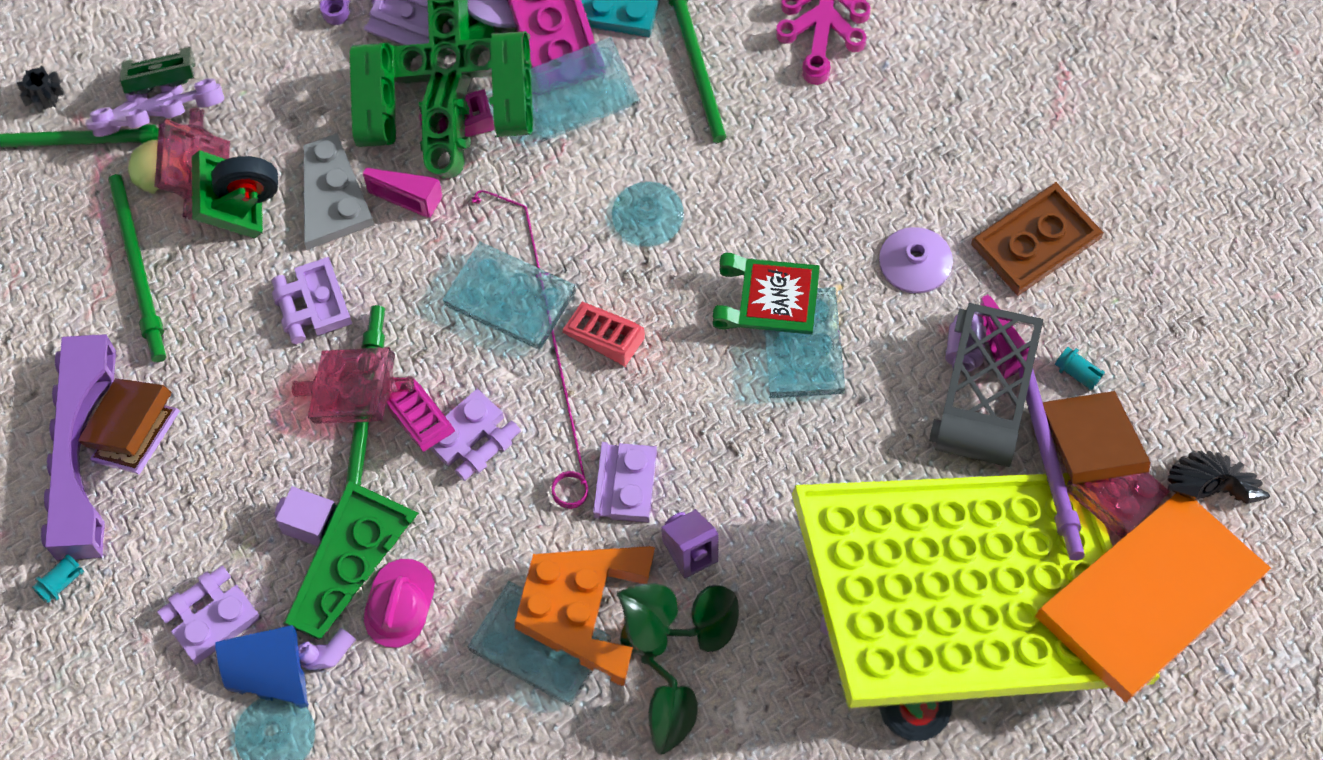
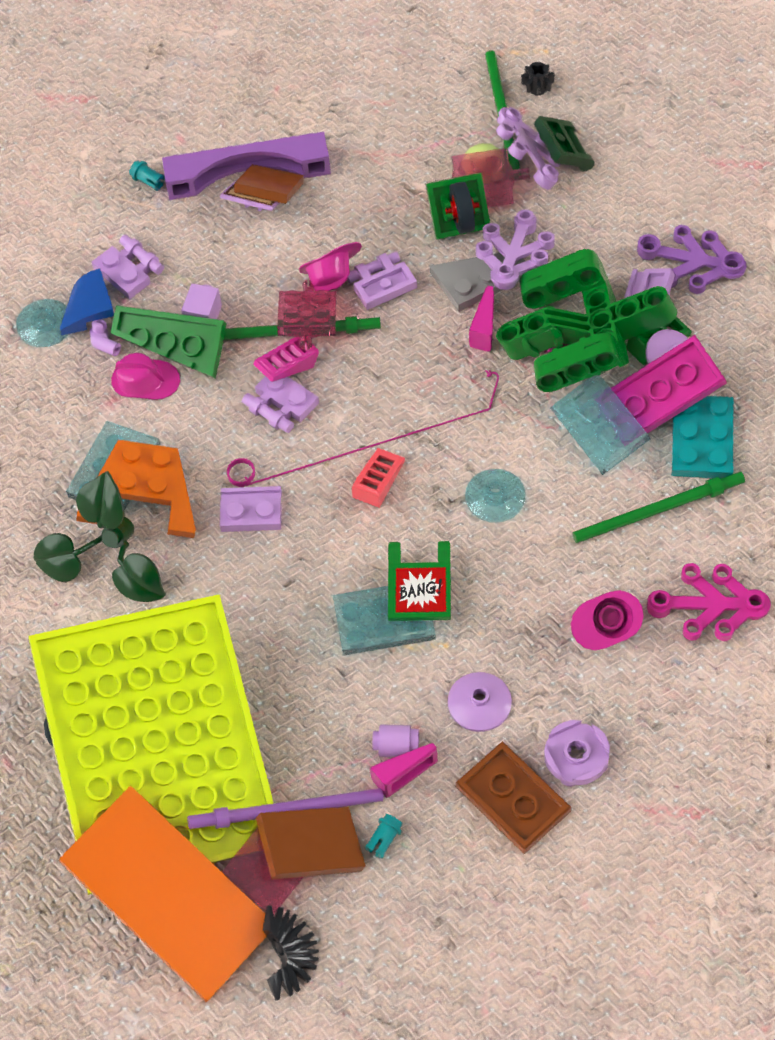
camera: 85 degrees right, 5 degrees down
green bar [108,174,167,362] -> none
clear light blue plate [443,241,576,350] -> none
medium lavender slope [661,509,718,579] -> none
dark grey piece [929,303,1044,467] -> none
none -> dark pink piece [298,242,362,294]
none -> lavender plant [476,210,555,290]
none -> lavender plate [544,720,610,787]
none -> dark pink piece [570,590,644,650]

